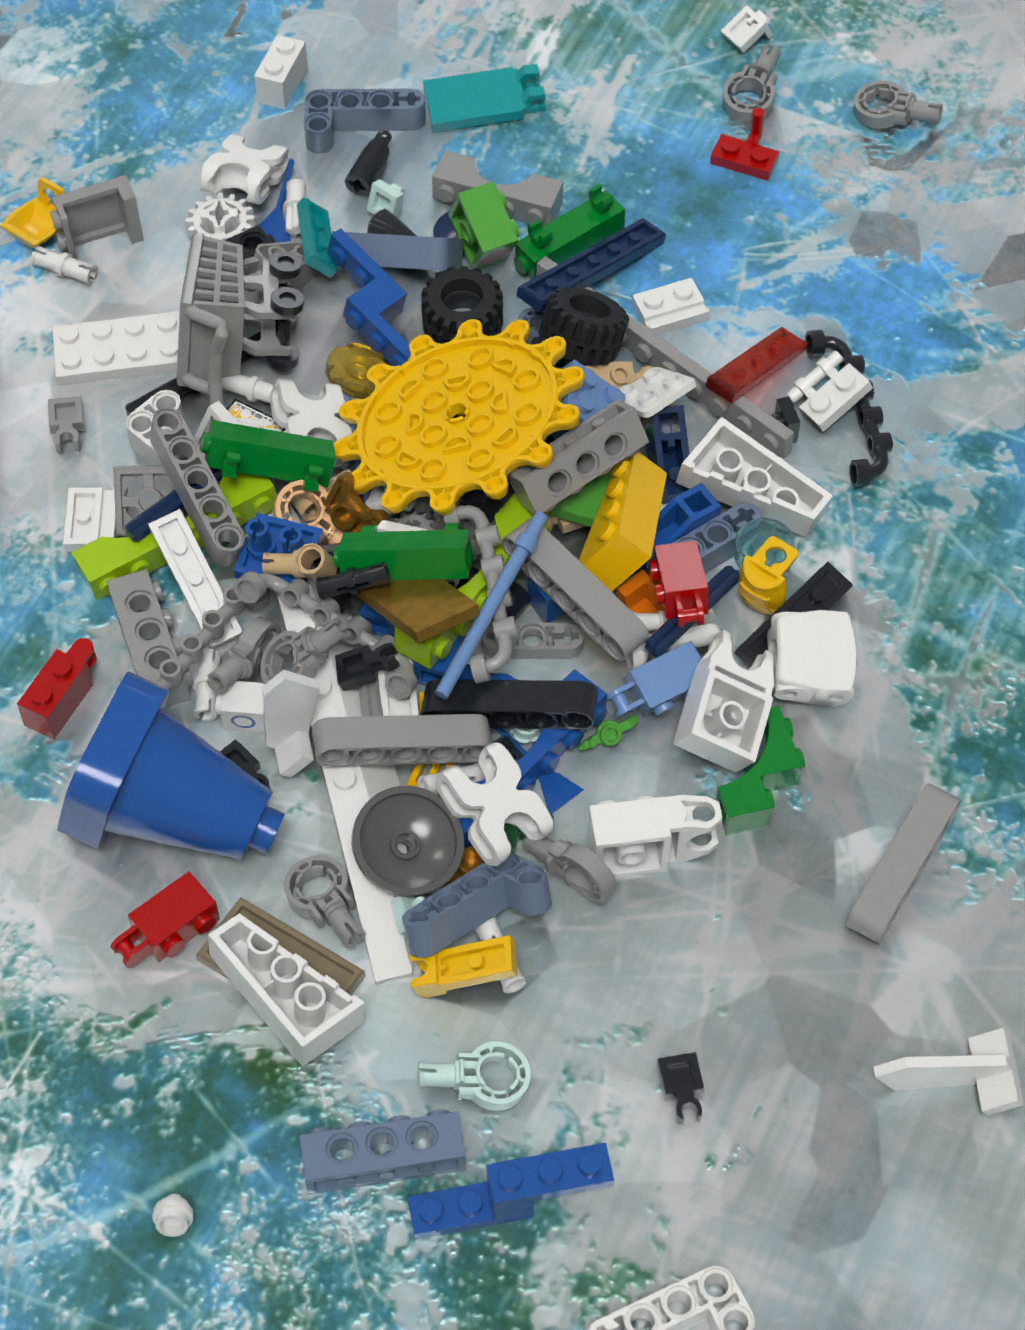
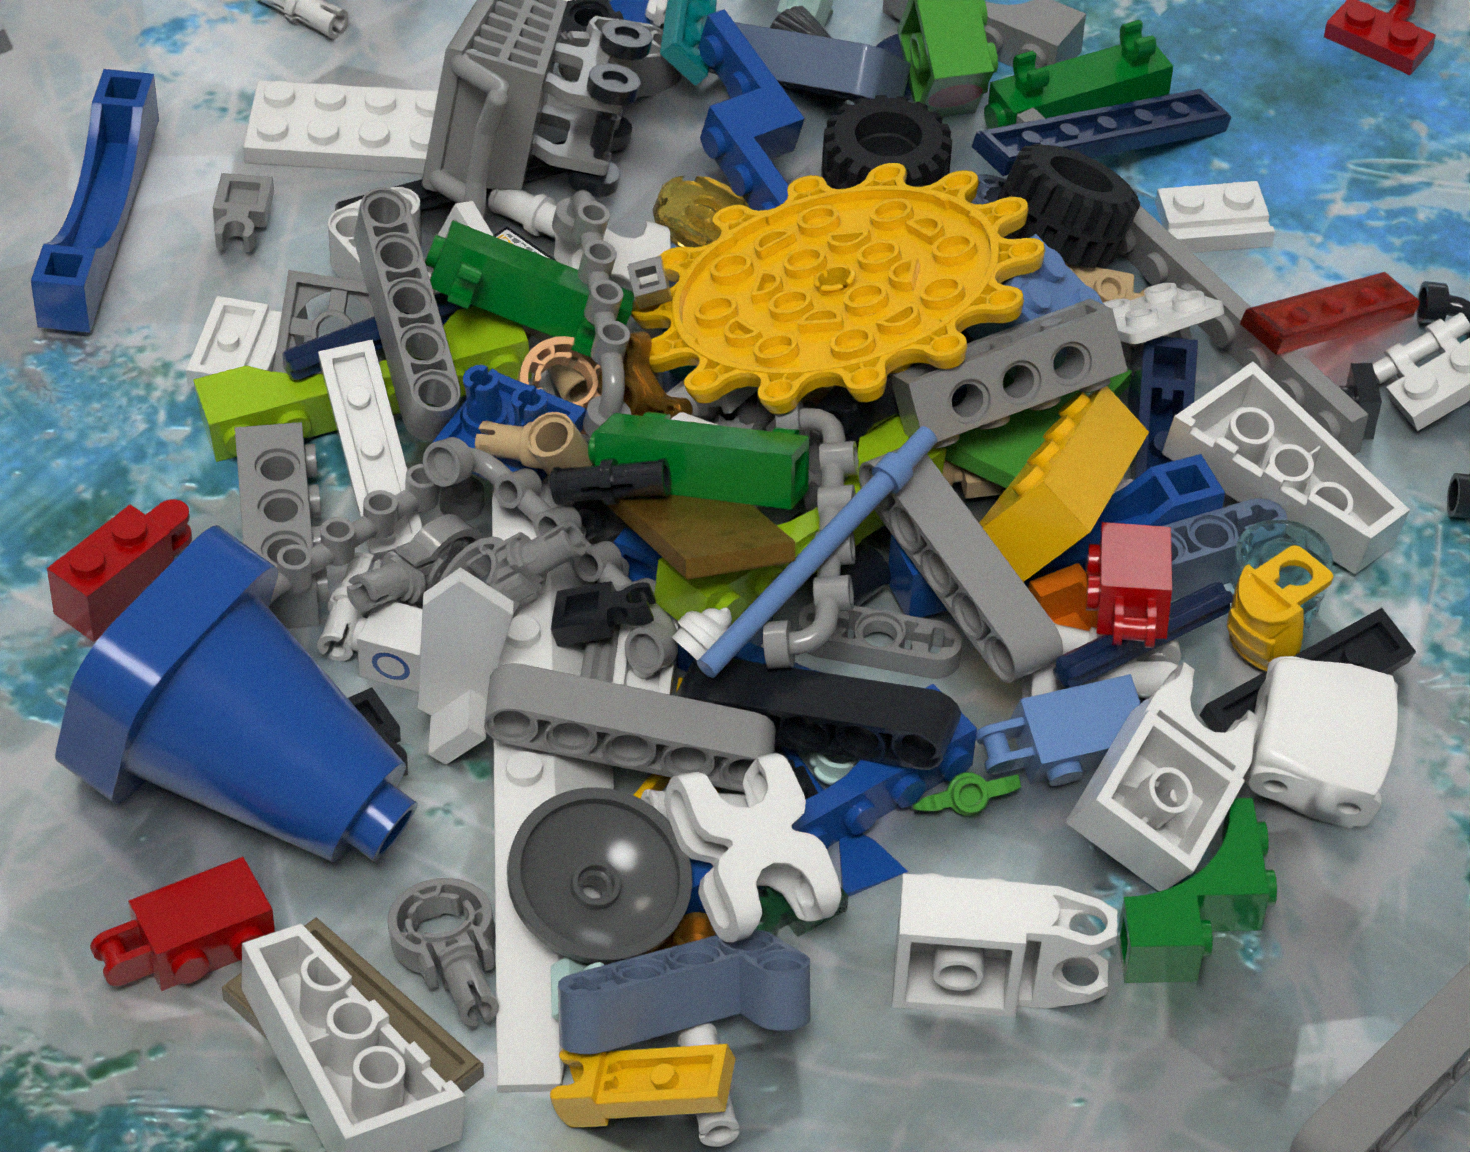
camera: 10 degrees right, 10 degrees down
light grey pin [523,836,617,904] -> none
none -> light grey bar [552,190,631,437]
none -> light grey piece [627,255,672,309]
none -> white plate [672,608,732,660]

